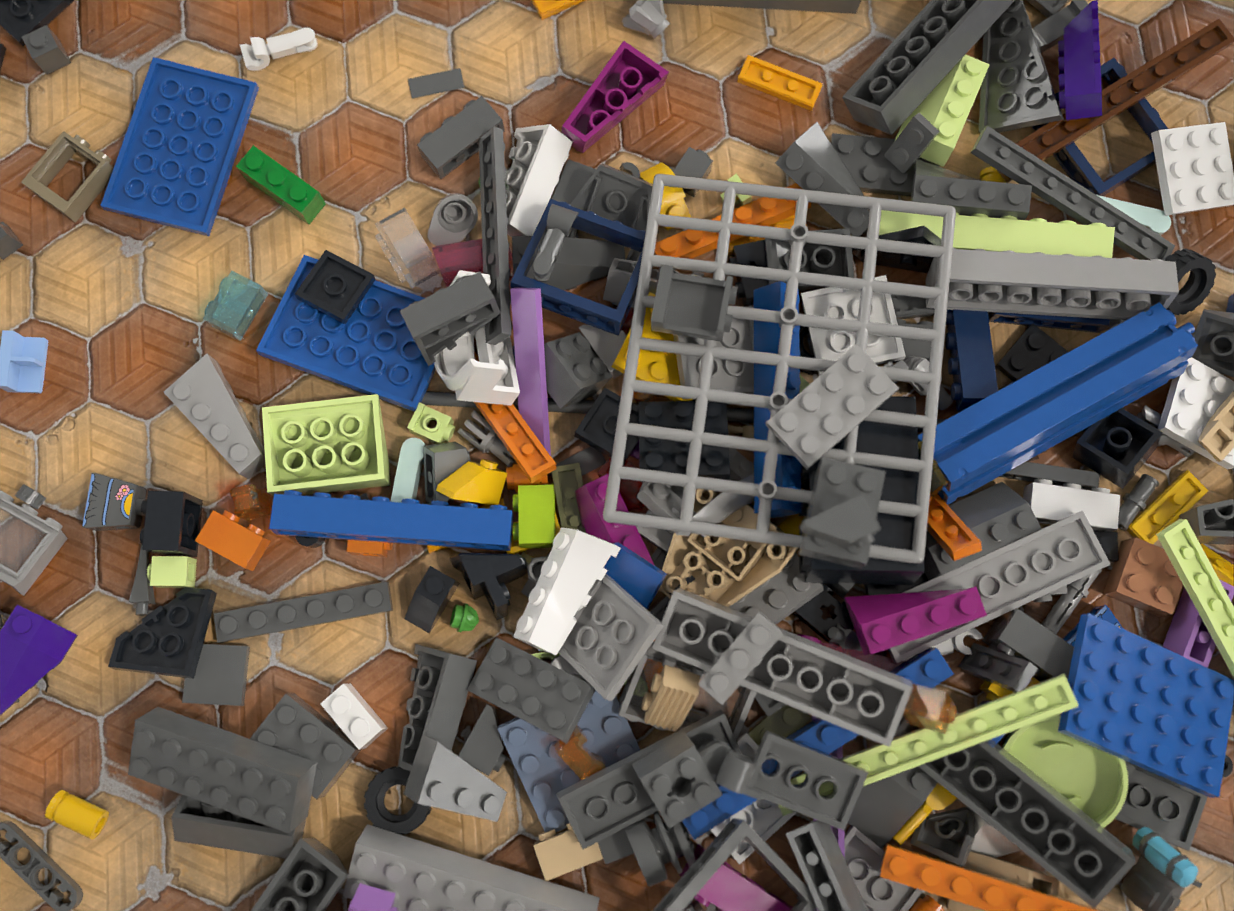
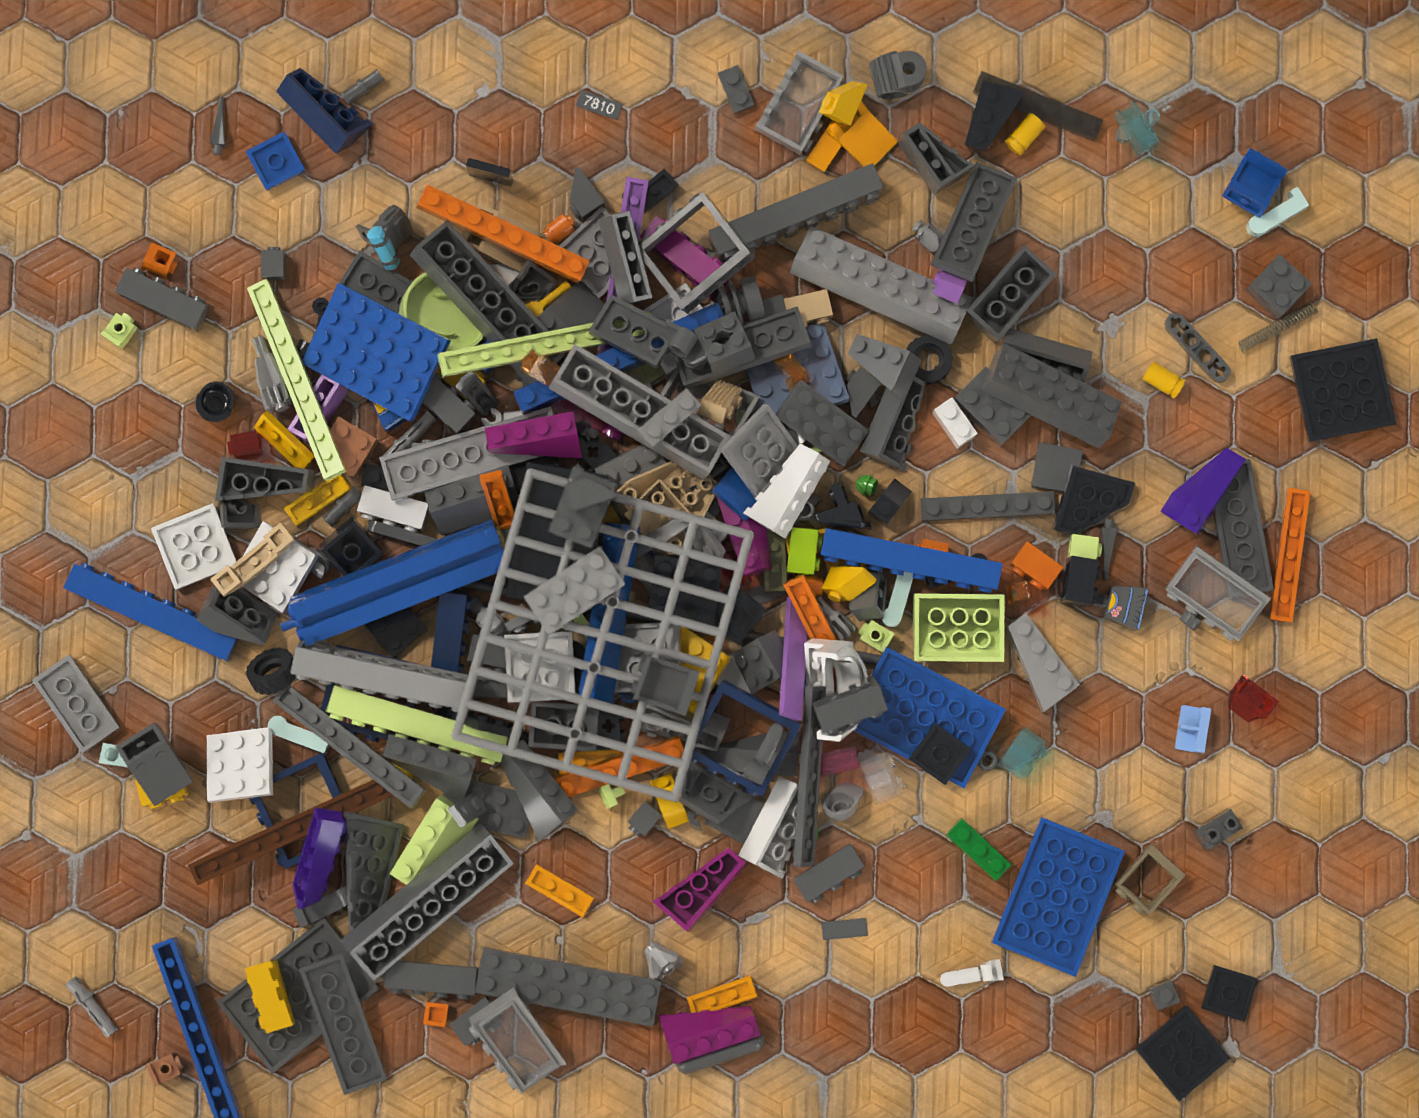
camera: 175 degrees left, 5 degrees up
none -> dark grey axle [978,751,998,771]

